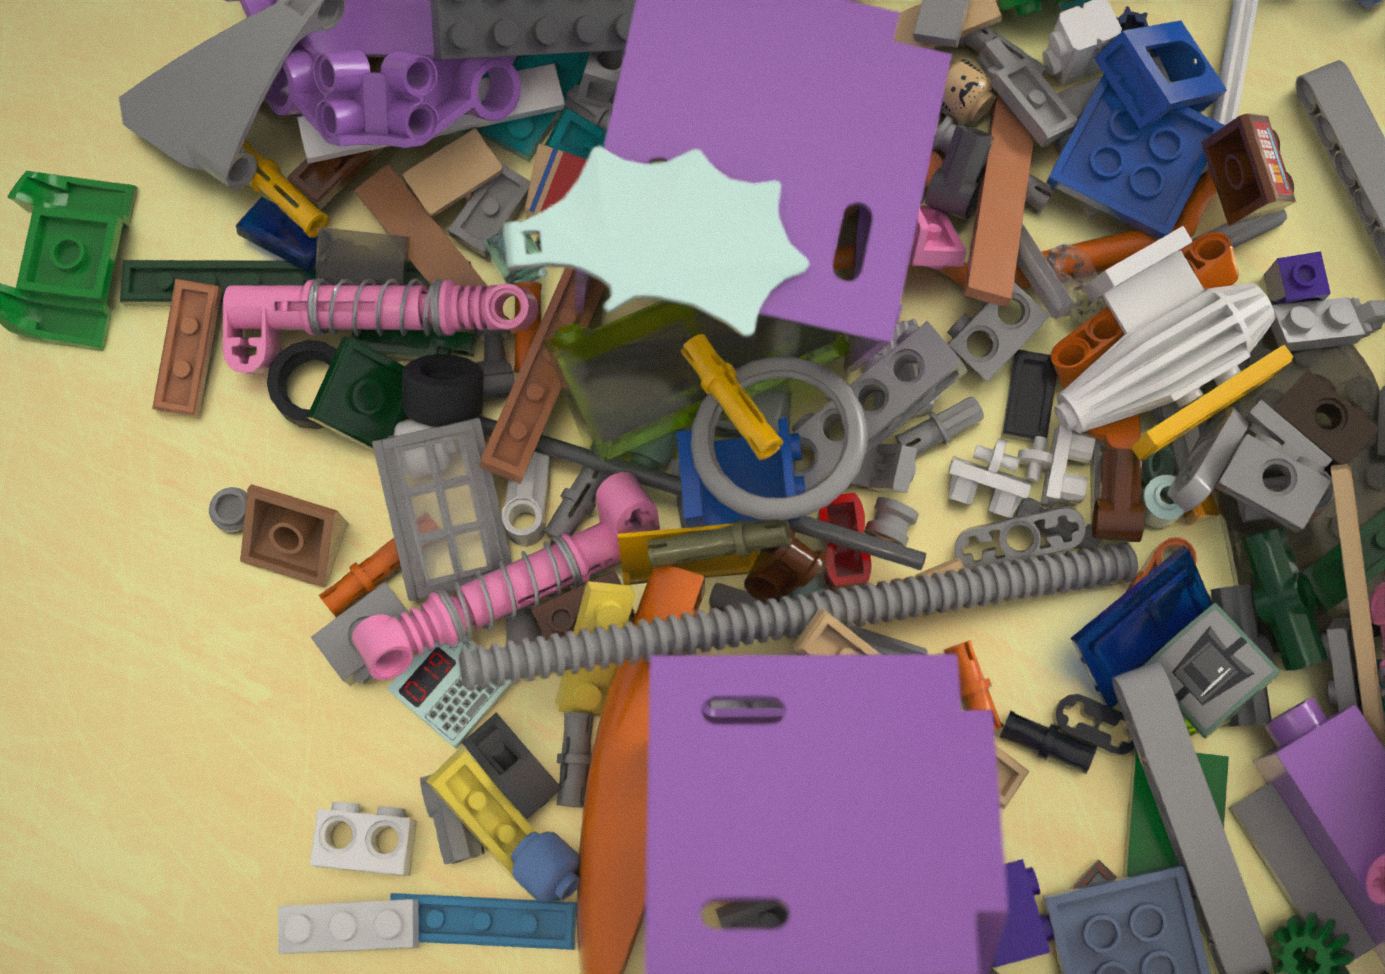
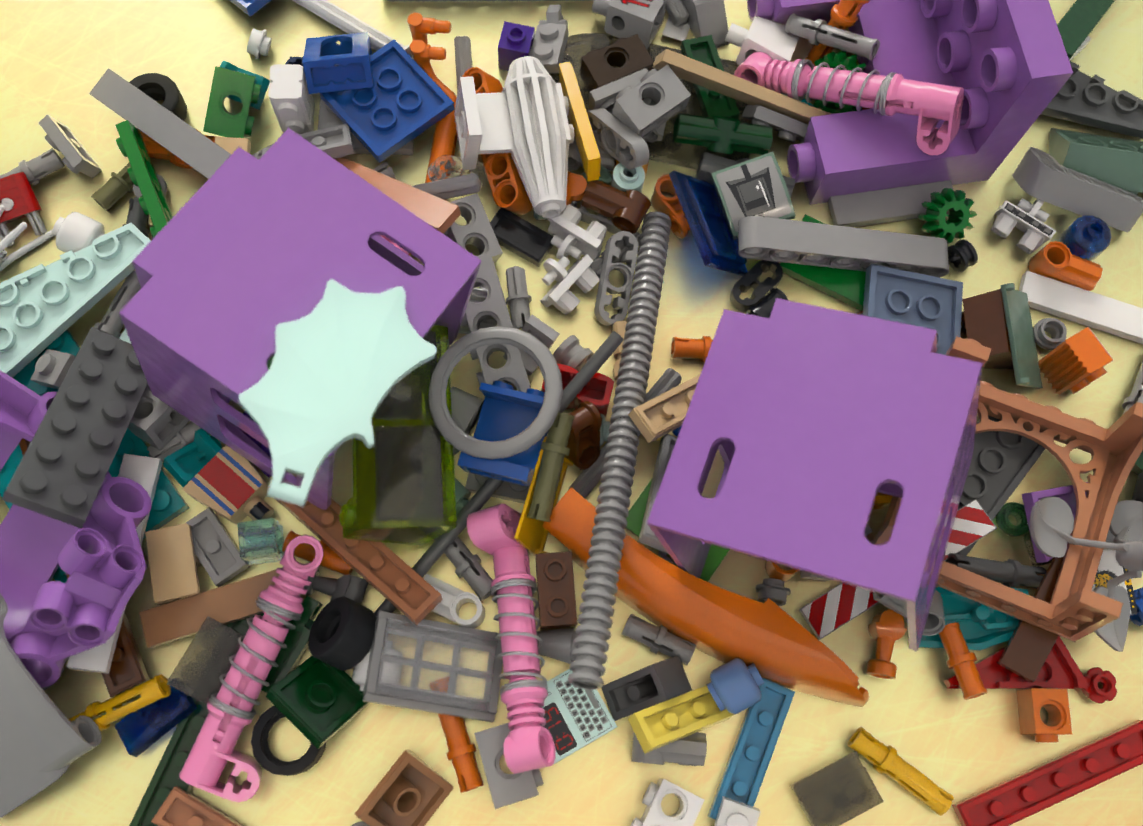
camera: 80 degrees left, 5 degrees down
light yellow plate [555,581,635,715] -> none
yellow pin [681,334,784,460] -> none
reddish brown slope [1201,113,1296,226] -> none

